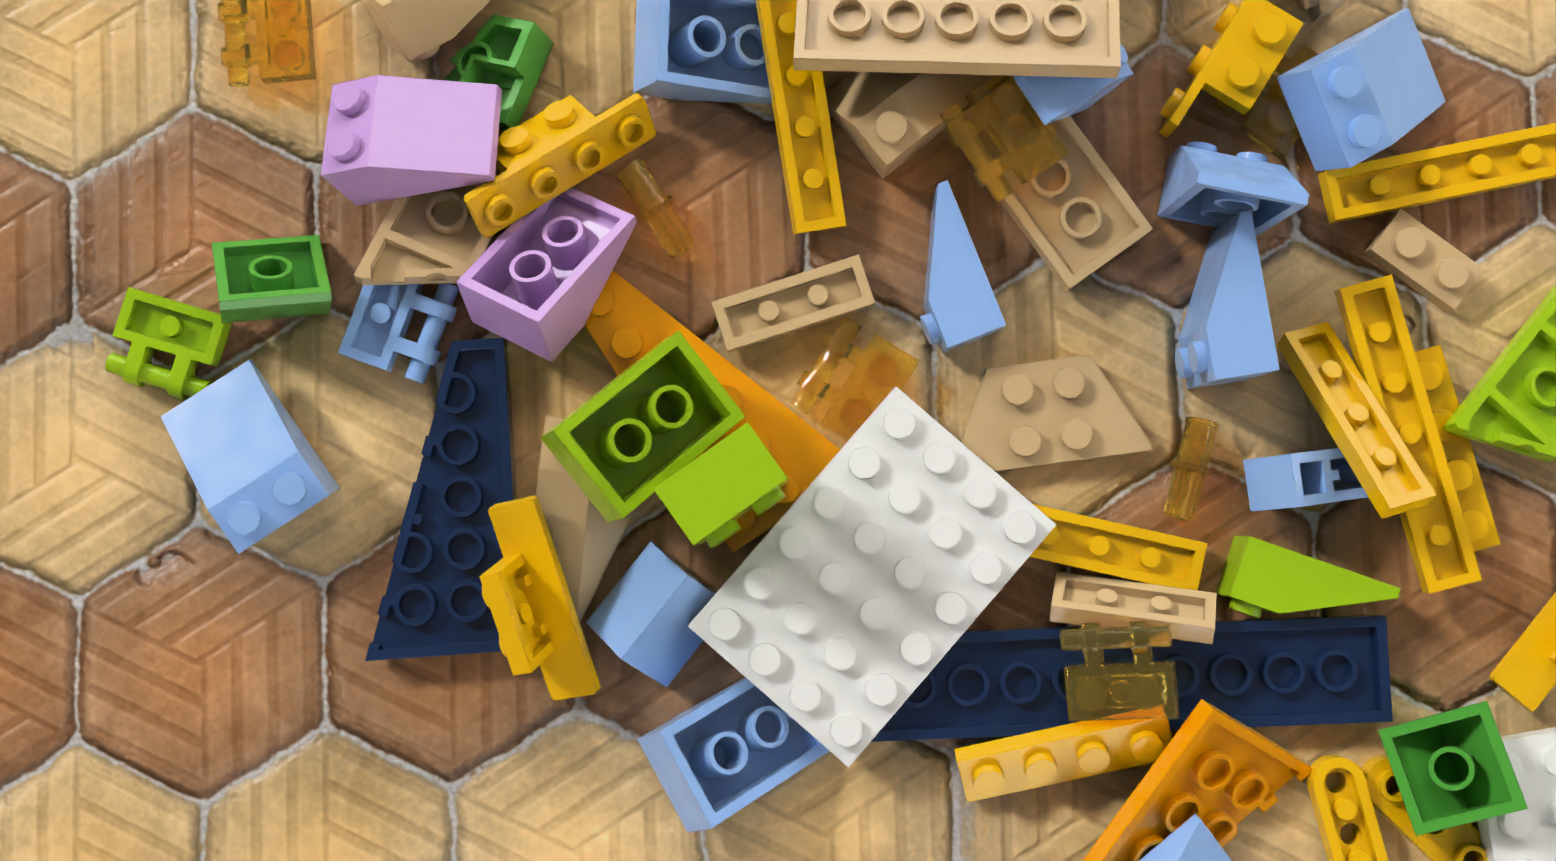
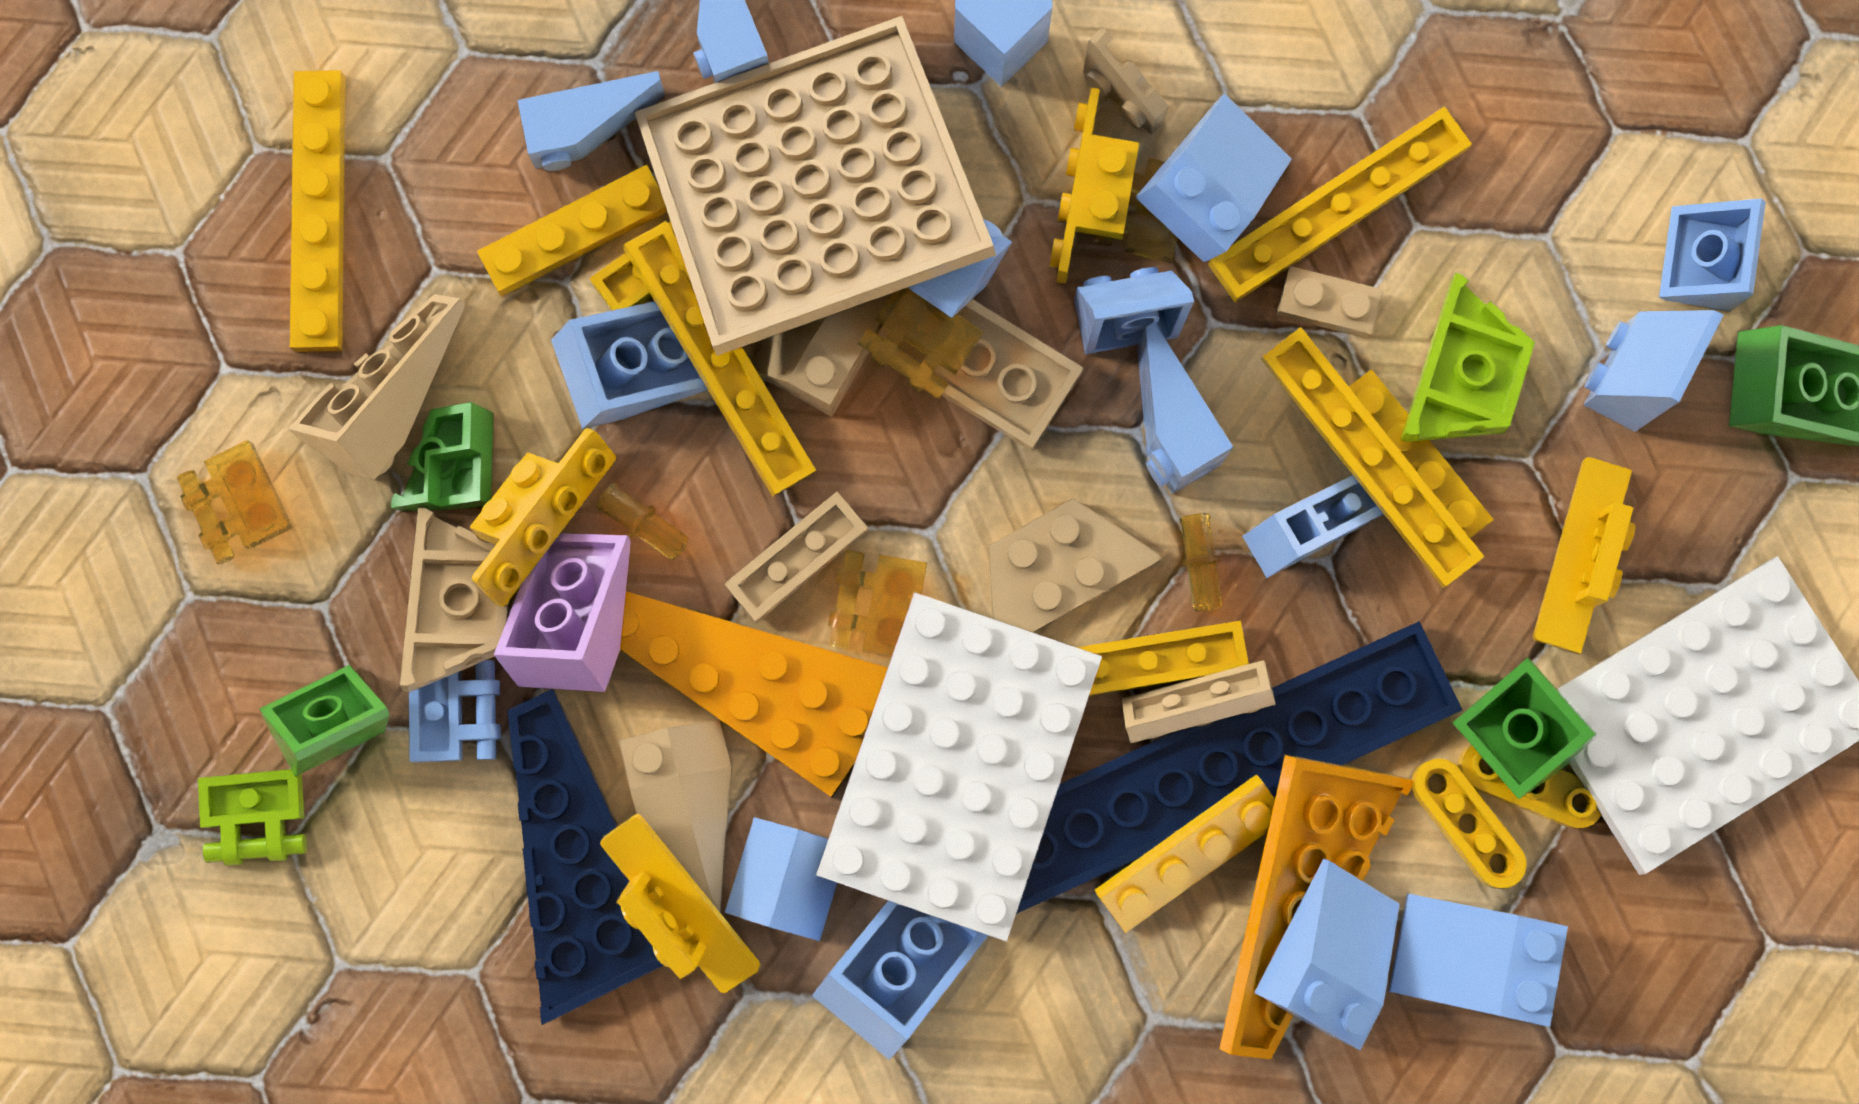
camera: 25 degrees left, 5 degrees down
light blue slope [161,359,340,554] -> none
lavender slope [321,75,502,206] -> none
lime brick [540,331,745,522] -> none
lime brick [654,422,788,548] -> none
light blue slope [920,180,1006,354] -> none
clear yellow plate [1060,620,1180,721] -> none
lime slope [1215,536,1401,619] -> none
yellow plate [1277,322,1437,519] -> none

